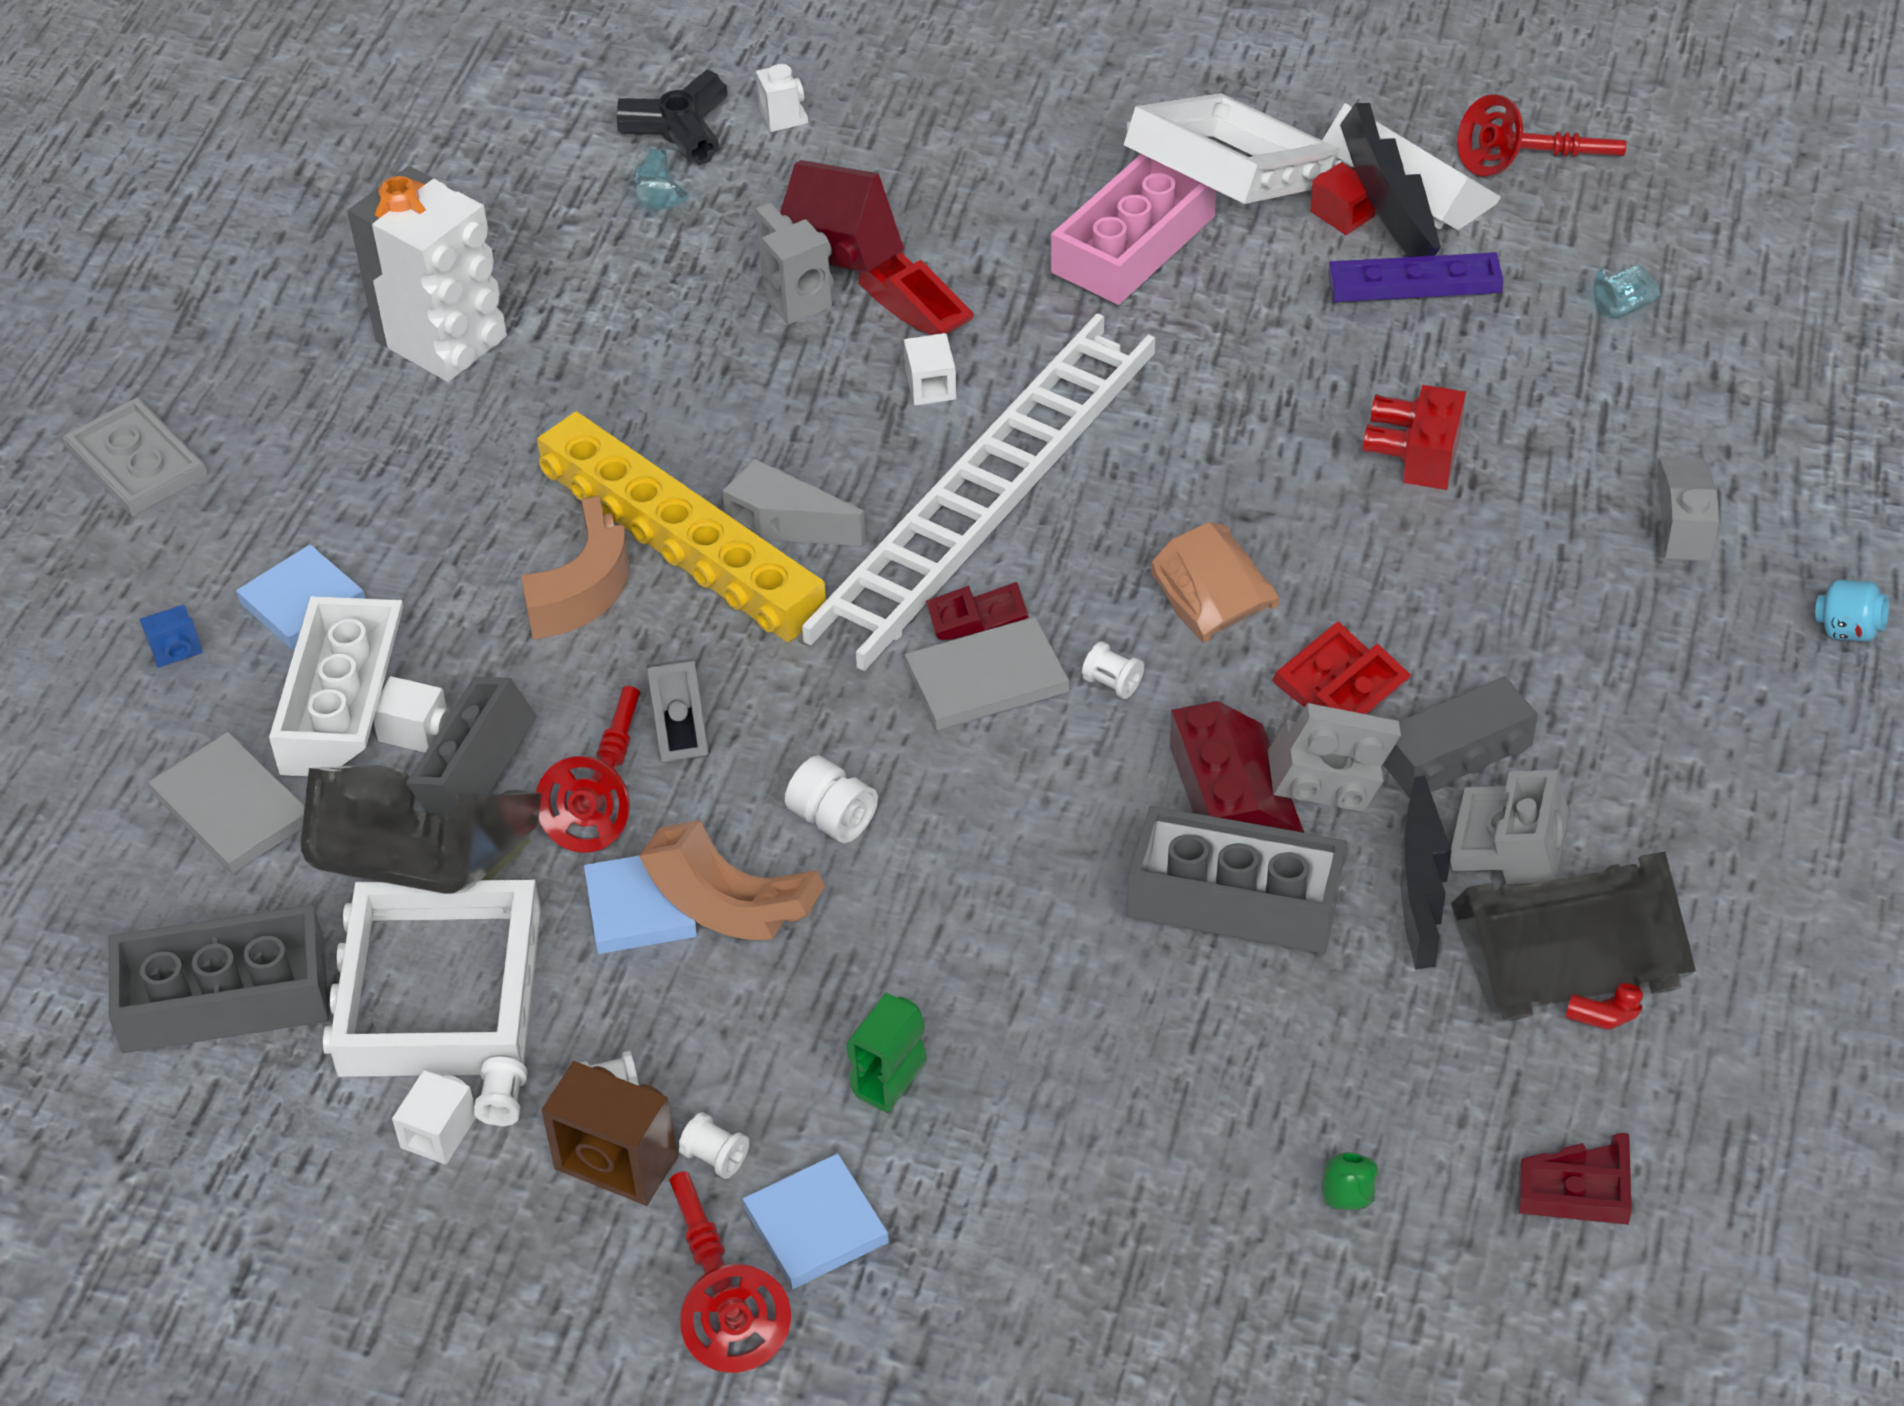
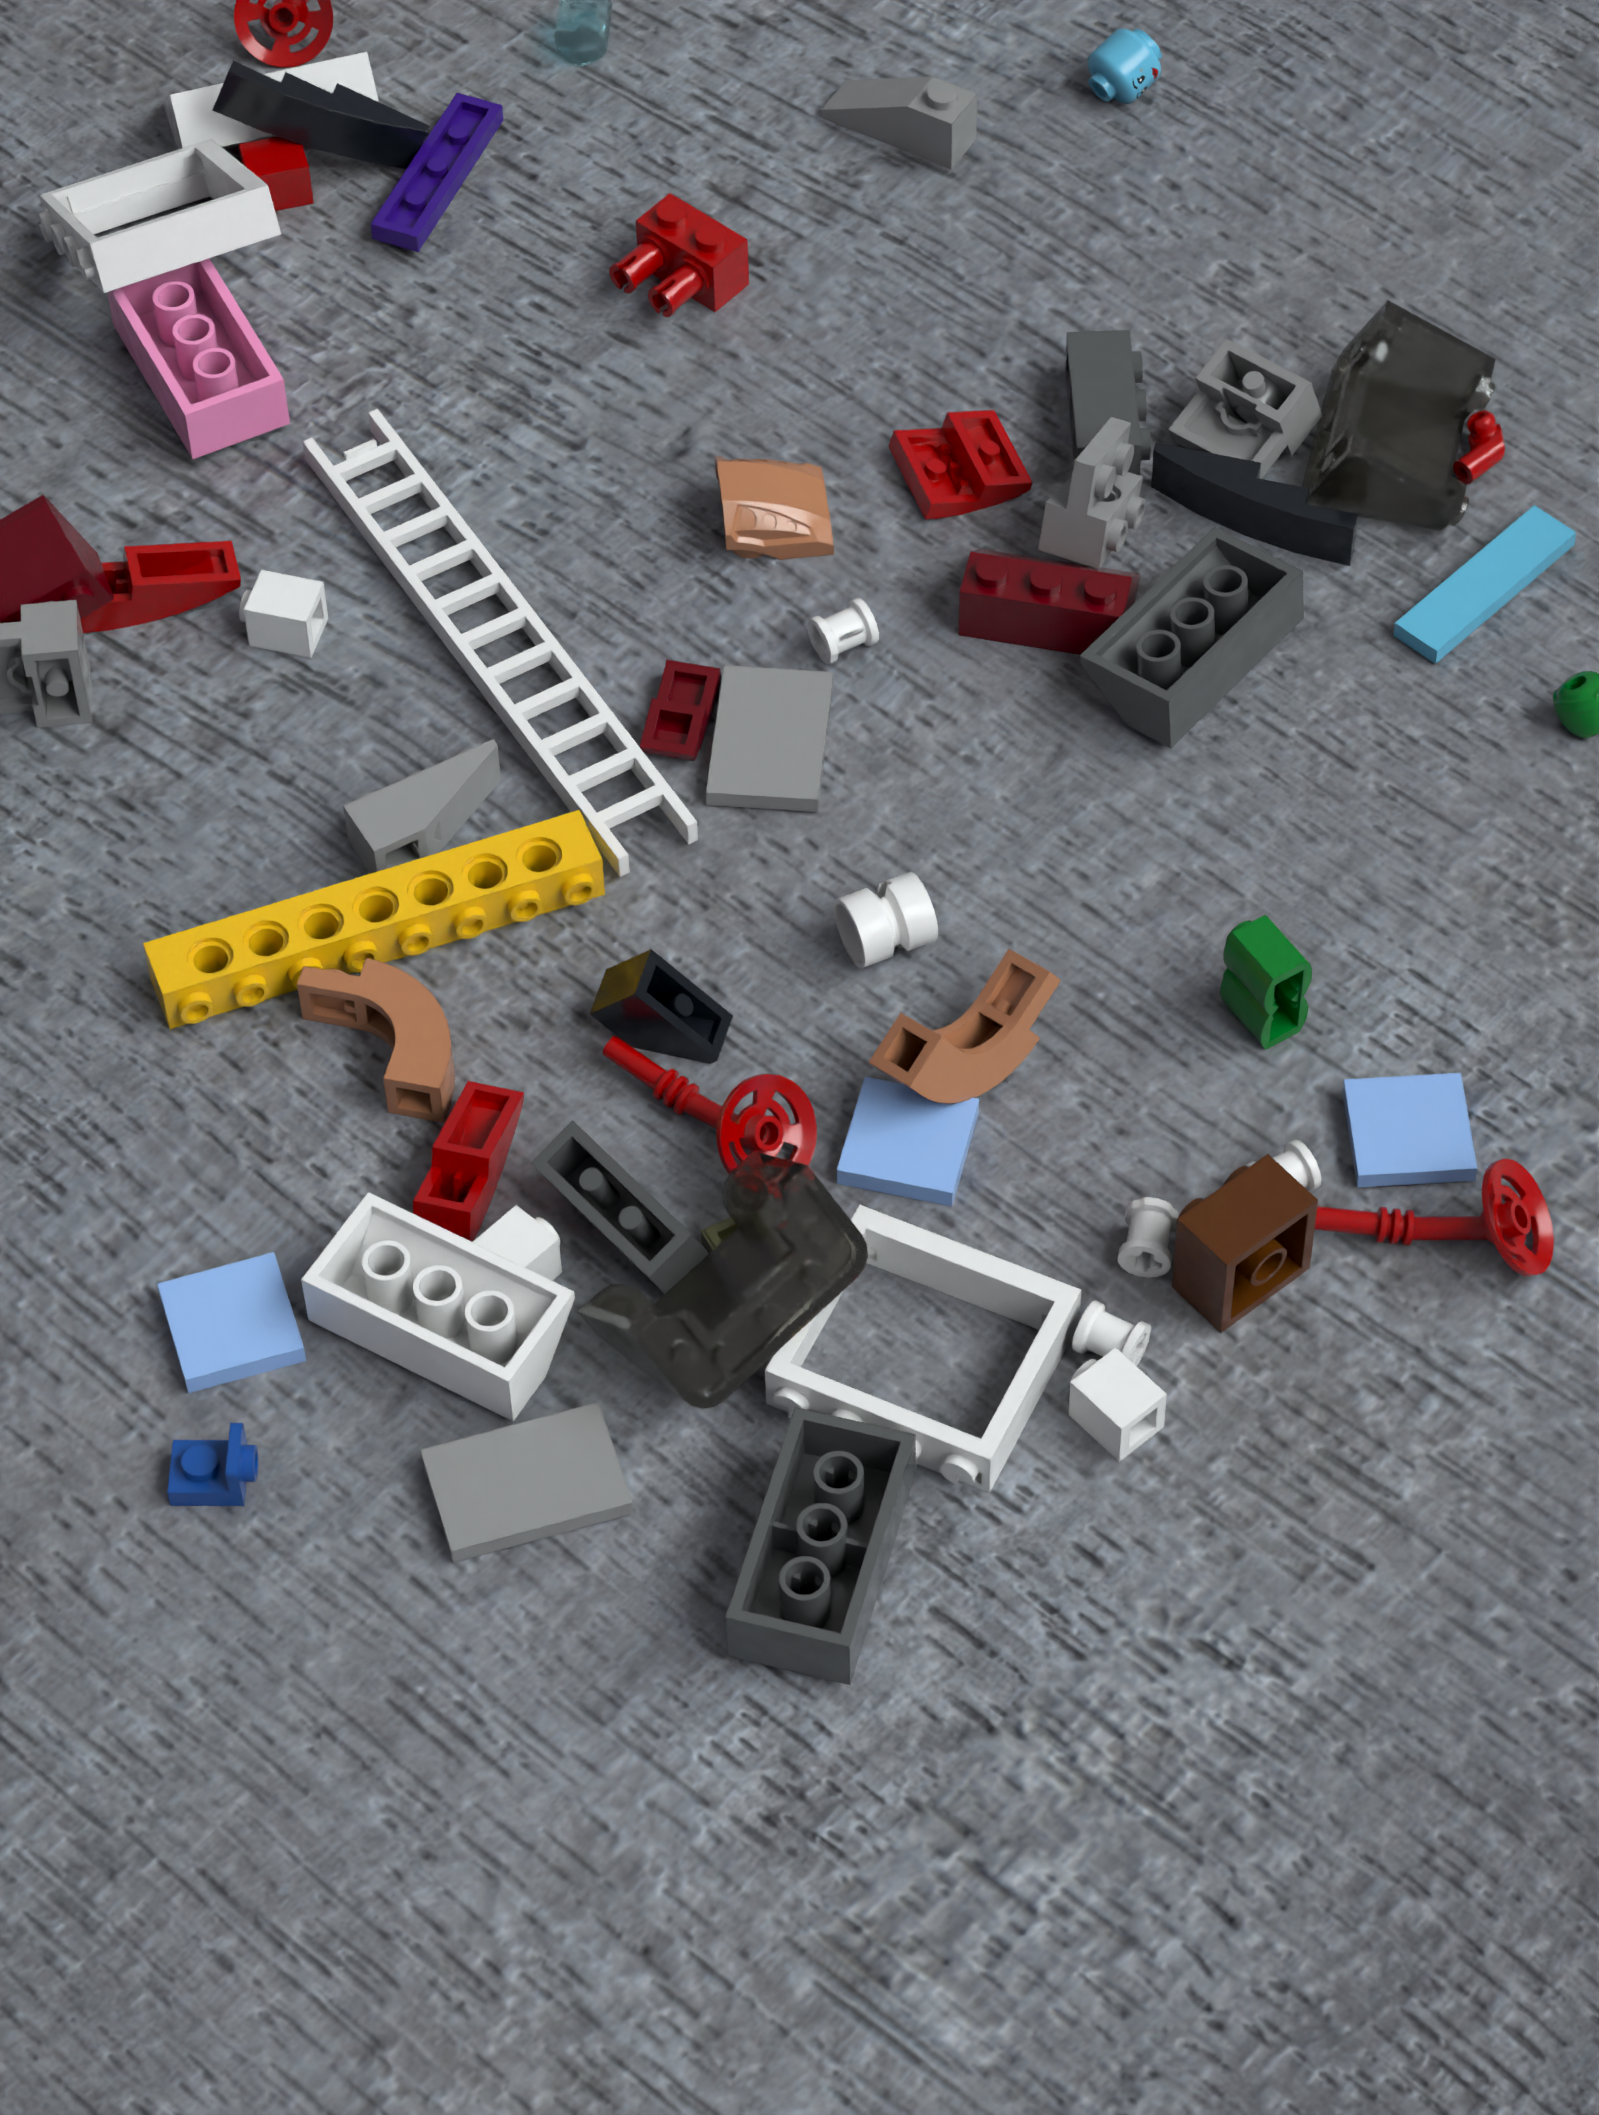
camera: 65 degrees left, 5 degrees up
none -> red slope [413,1081,524,1242]
none -> medium azure tile [1393,505,1576,664]

